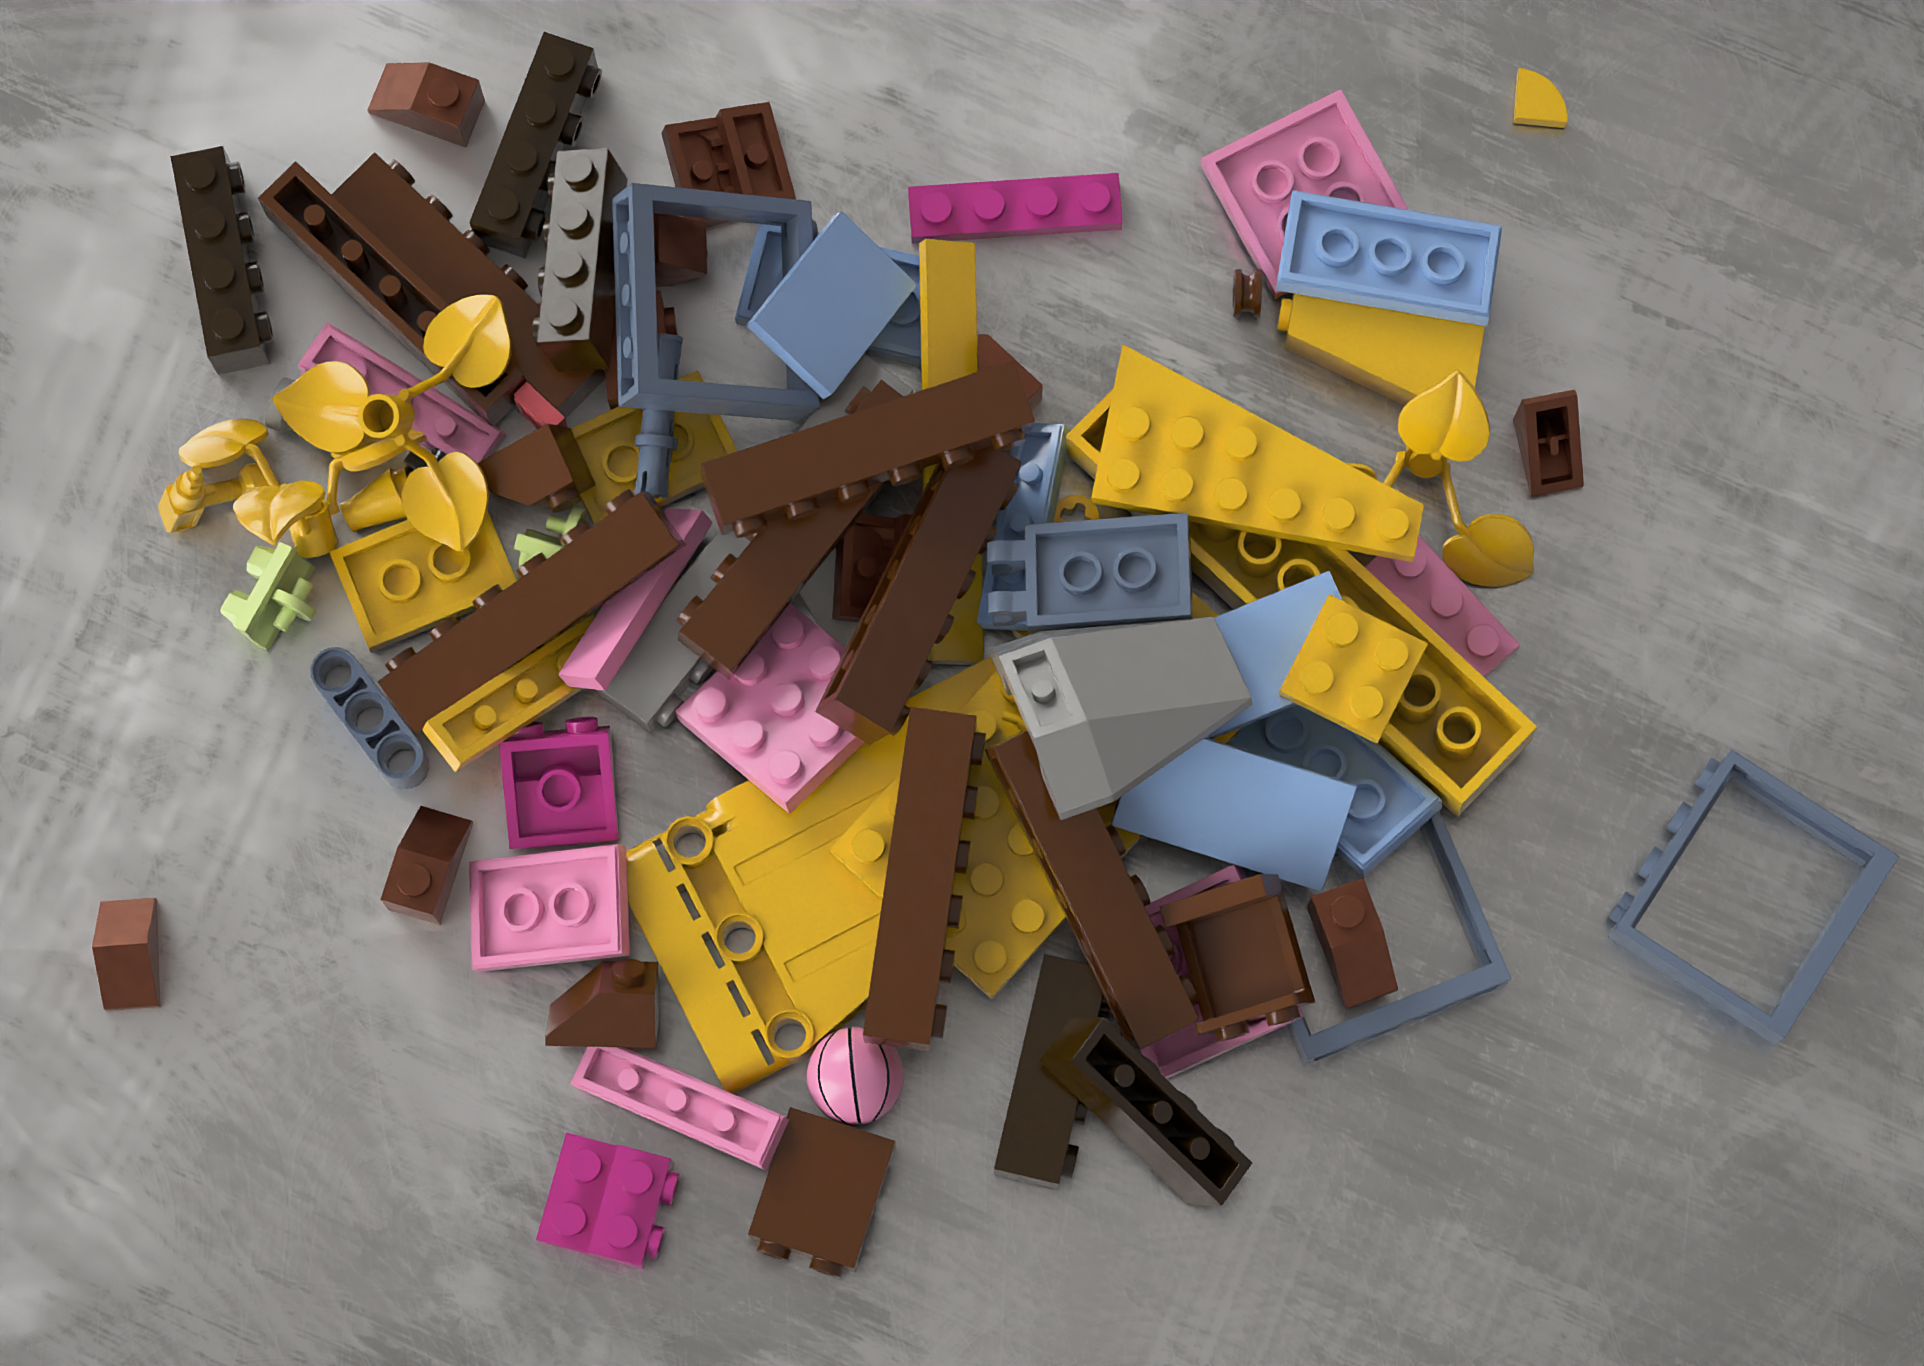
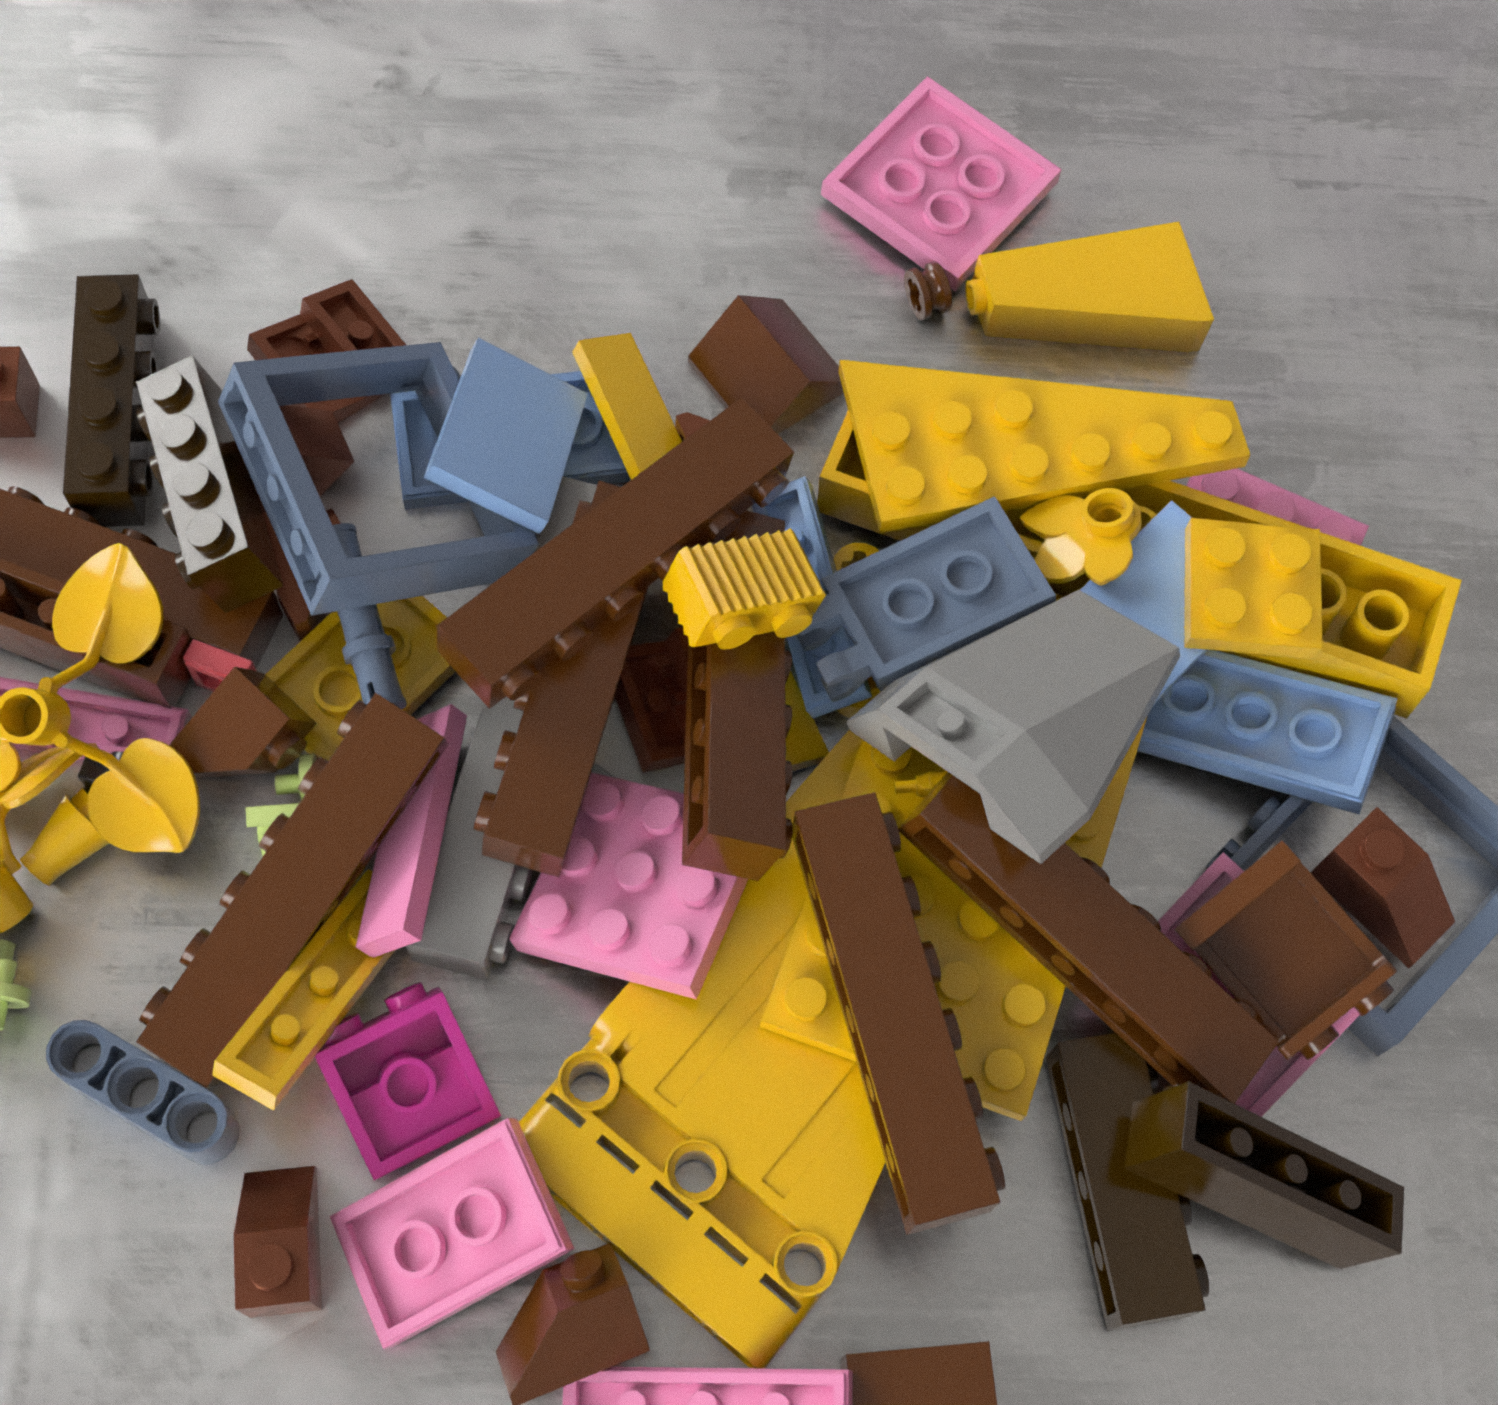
camera: 30 degrees left, 10 degrees down
yellow plate [329,511,517,653] -> none
bright pink piece [806,1027,904,1125] -> none
dark pink plate [908,173,1123,243] -> none
light blue tile [1111,738,1357,892] -> none
light blue tile [1275,190,1503,327] -> none
yellow plant [1347,370,1534,587] -> none
yellow tile [1513,68,1568,128] -> none
copper slope [1513,389,1584,496] -> none
none -> yellow brick [663,528,826,650]
none -> reddish brown slope [688,295,844,434]
none -> yellow plate [1020,488,1142,586]

